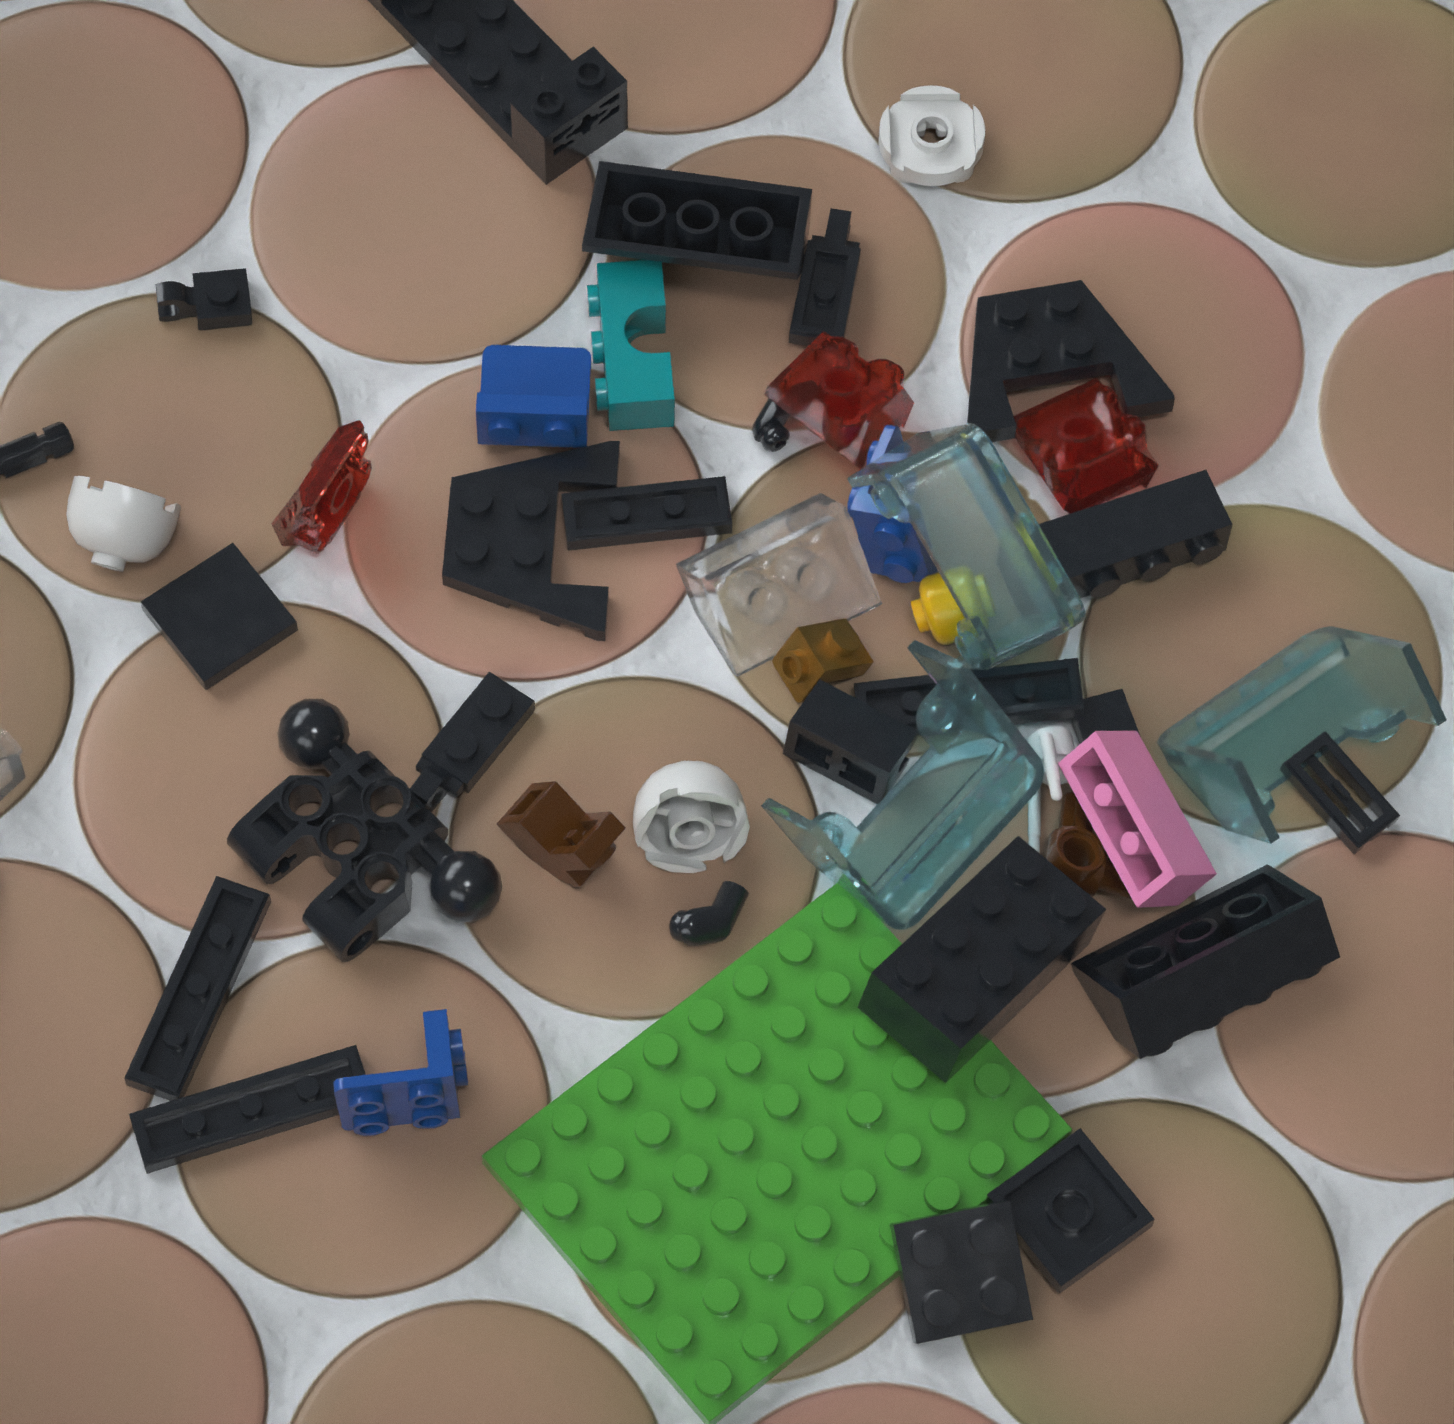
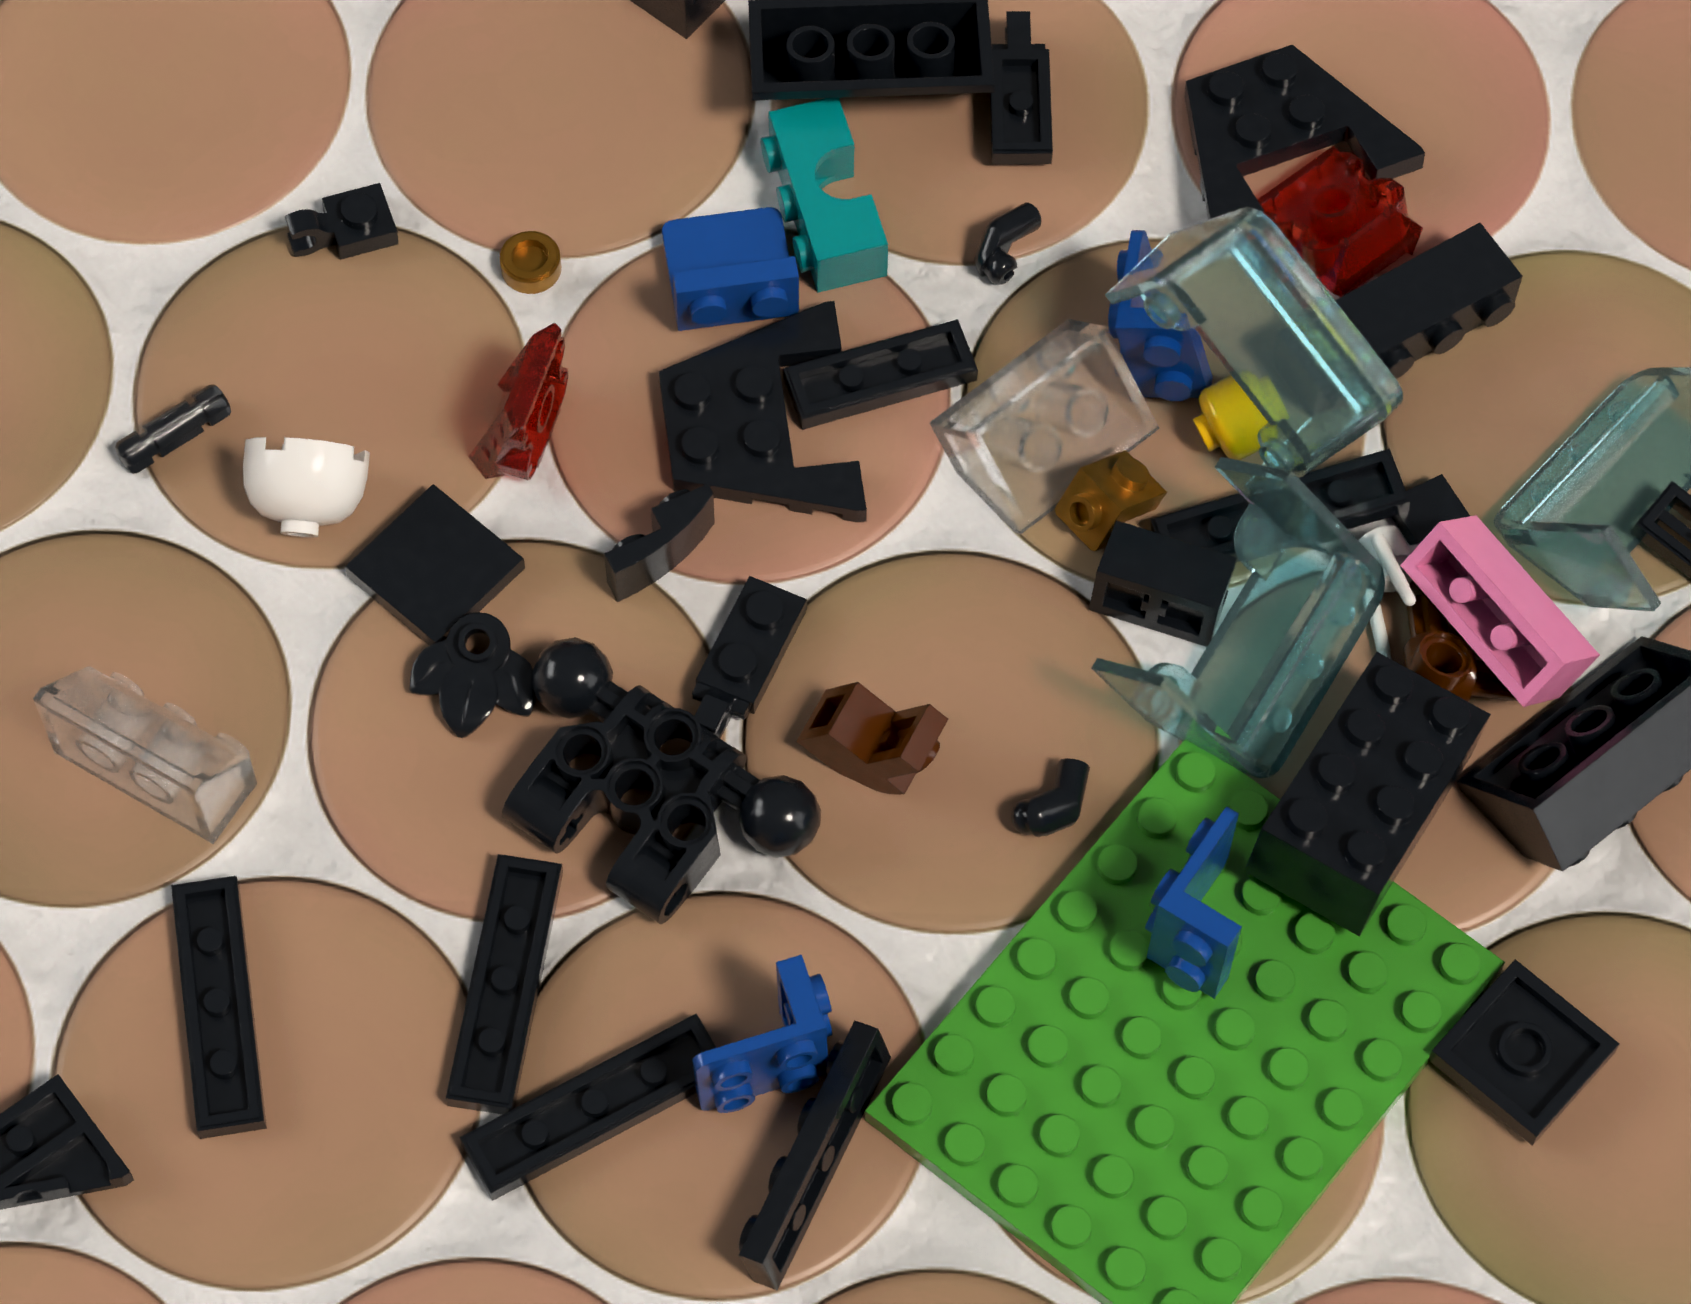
camera: 10 degrees left, 0 degrees up
white cylinder [633,761,750,873] -> none
clear red slope [765,331,914,471] -> none
black plate [890,1200,1033,1344] -> none
none -> black plate [410,612,536,739]
none -> pearl gold tile [500,231,562,294]
none -> black slope [604,484,715,602]
none -> black plate [739,1020,891,1291]
none -> blue bracket [1145,807,1242,999]

